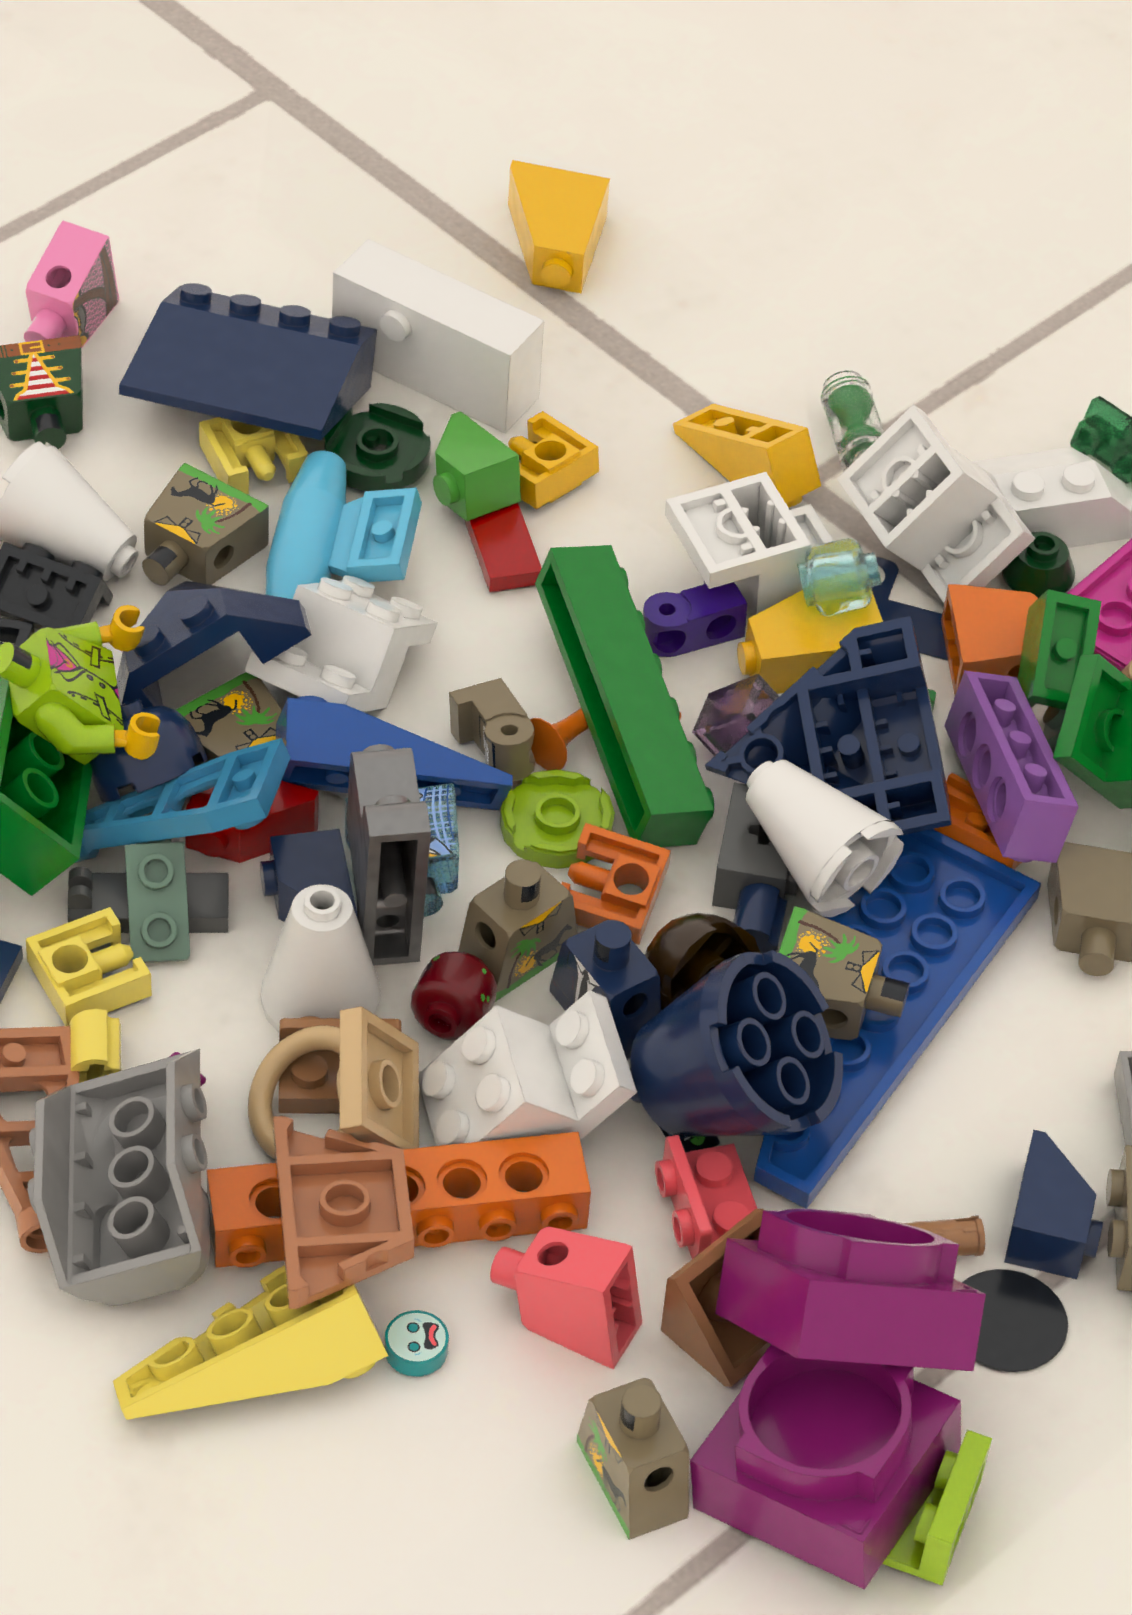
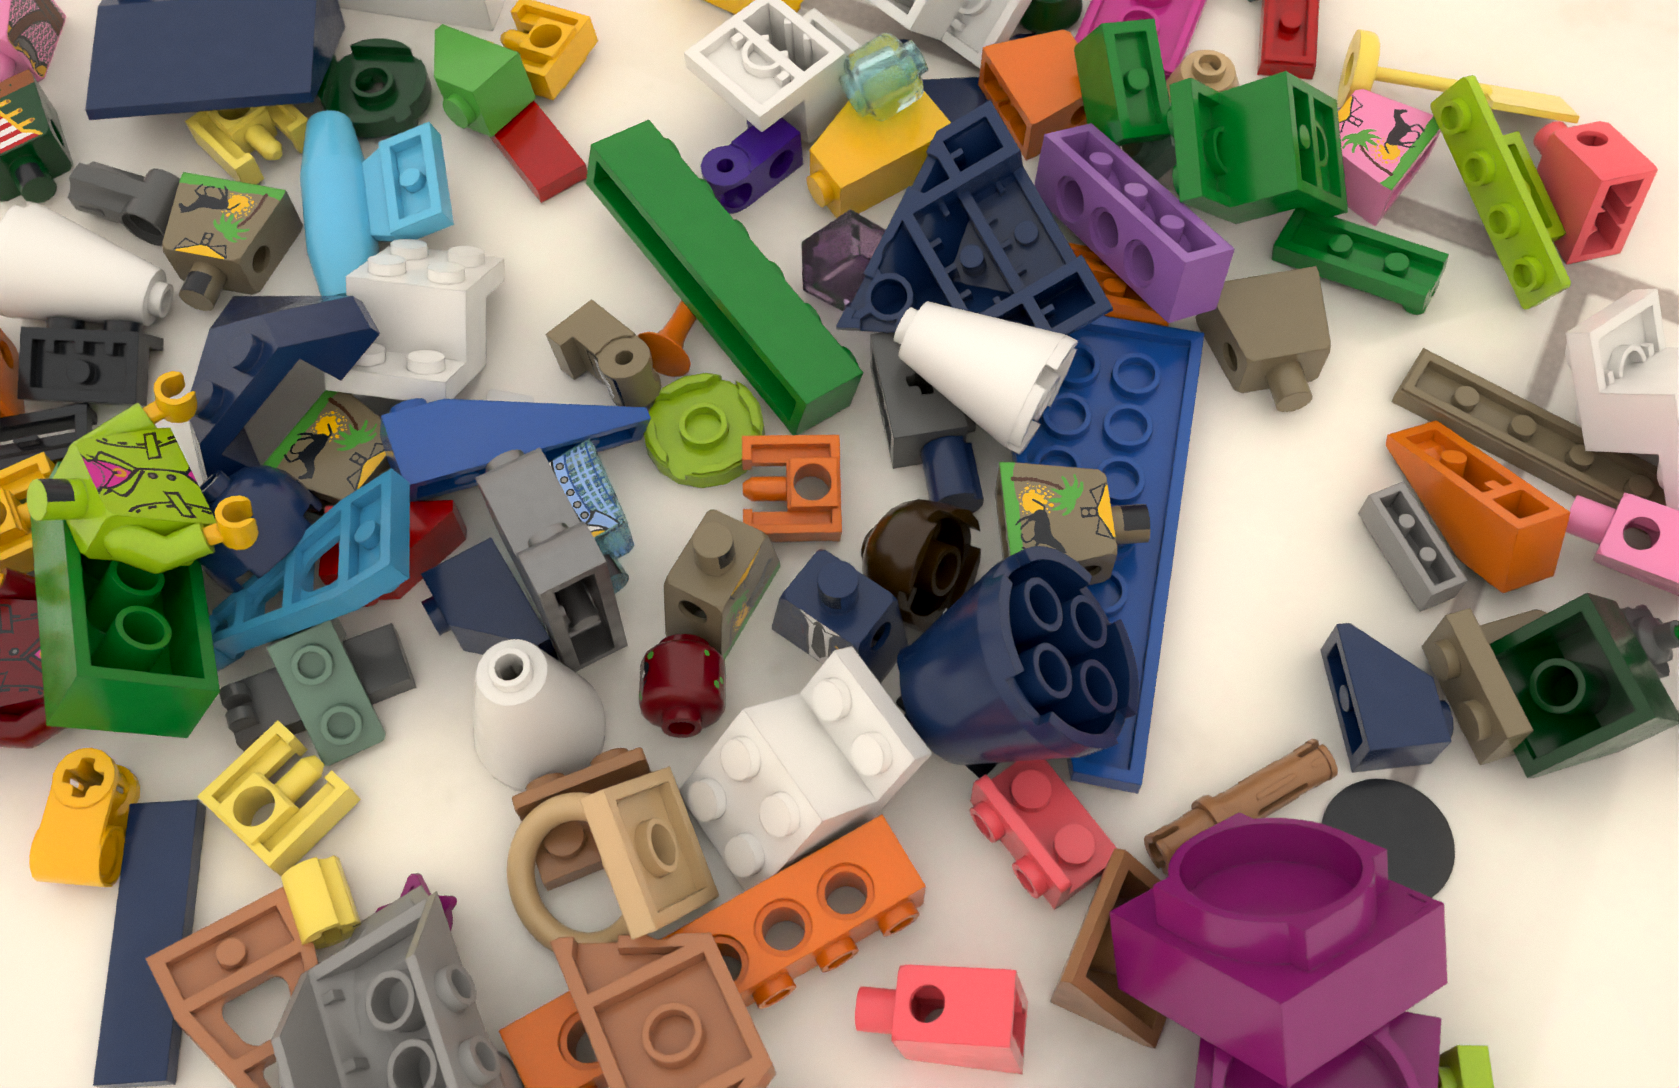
camera: 15 degrees left, 15 degrees up
none -> dark grey piece [68,161,180,246]

